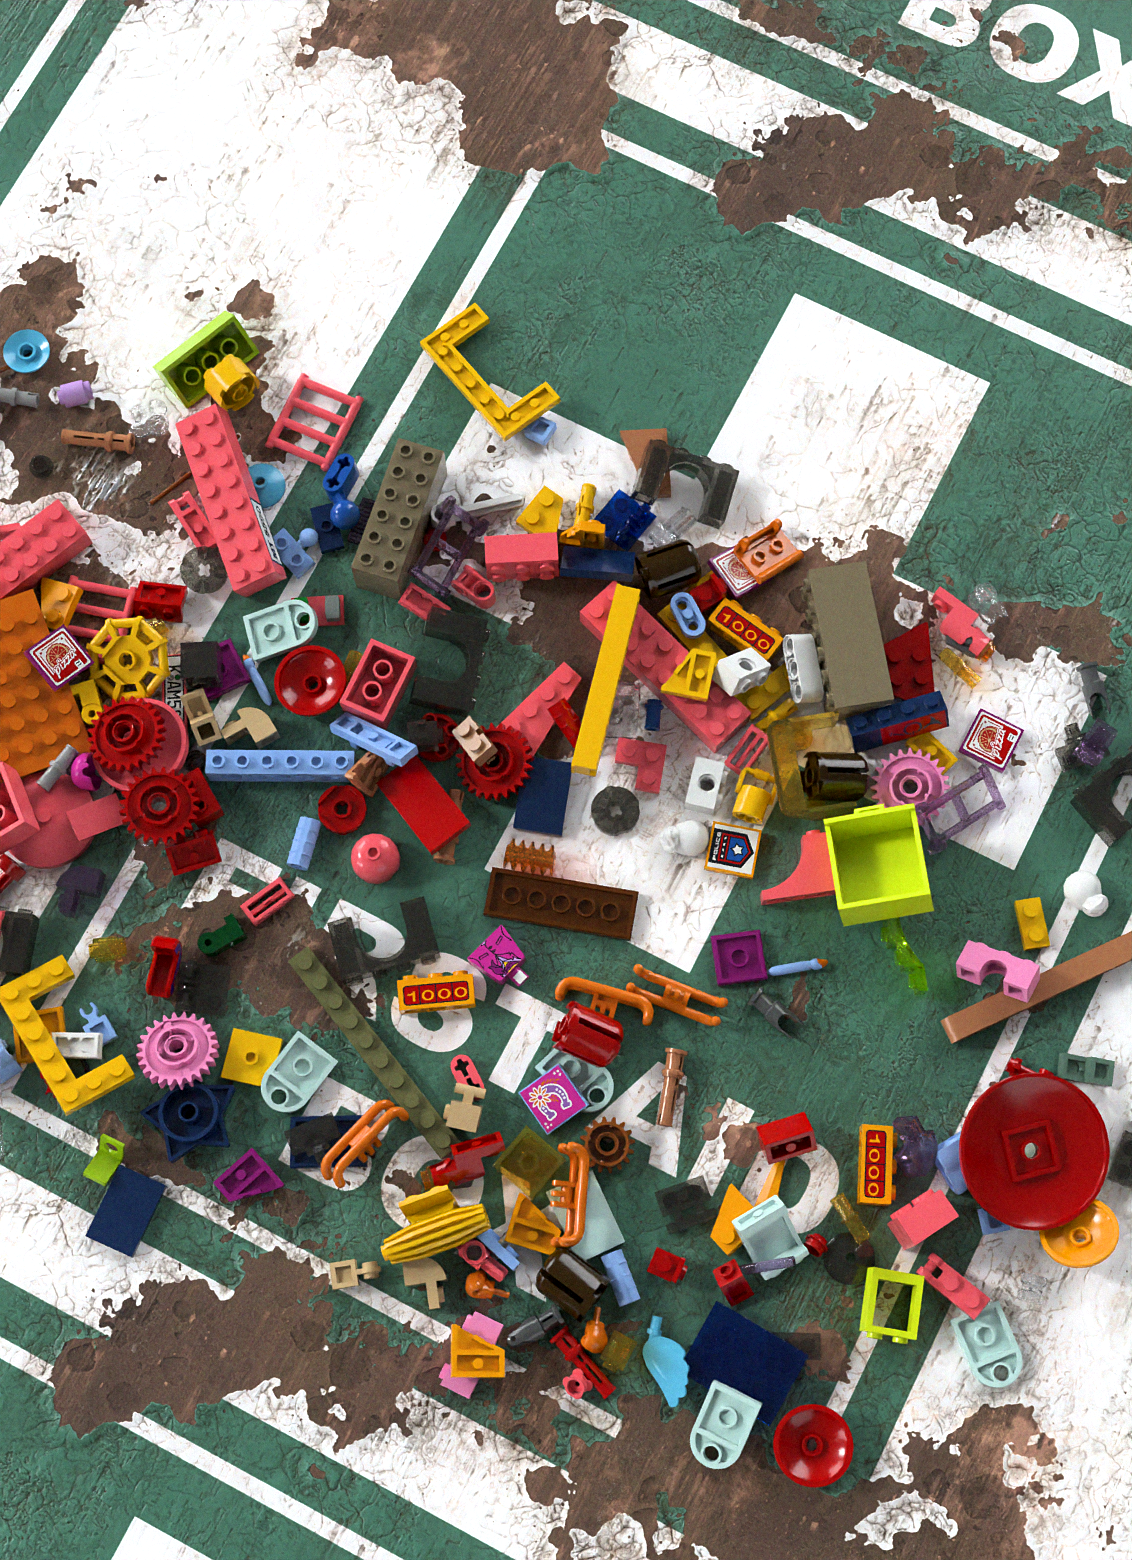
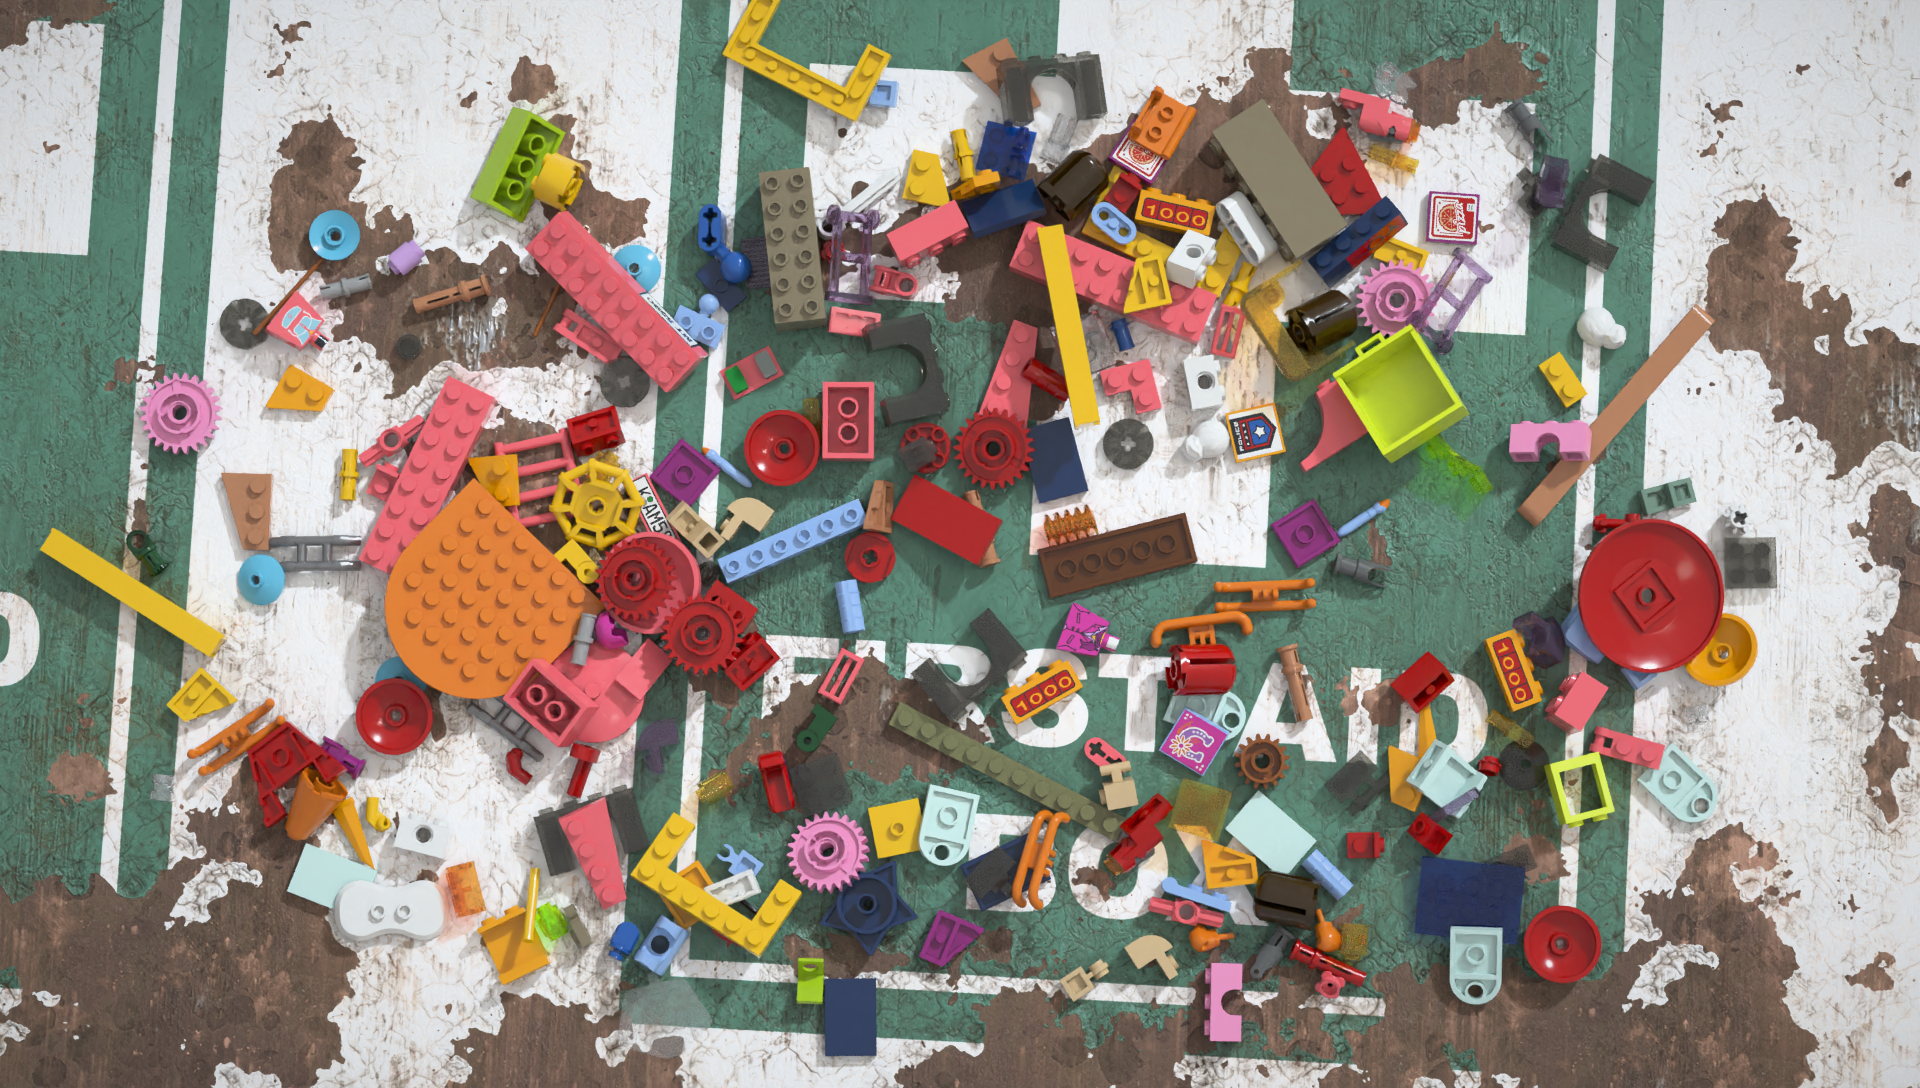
camera: 25 degrees left, 10 degrees up
tile [24,624,95,692] -> none
clear plate [127,399,169,438] -> none
clear smoke head [180,641,223,689] -> none
light aqua tile [243,600,318,663] -> none
coral bar [265,373,364,472] -> none
light blue hinge [329,712,418,767] -> none
coral cylinder [351,833,401,884] -> none
yellow plate [381,1185,491,1265] -> none
light orange wing [450,1324,505,1378] -> none
piece [452,715,498,767] -> none
orange piece [550,1142,590,1248] -> none
medium azure animal [643,1315,690,1407] -> none
yellow piece [732,767,780,824] -> none

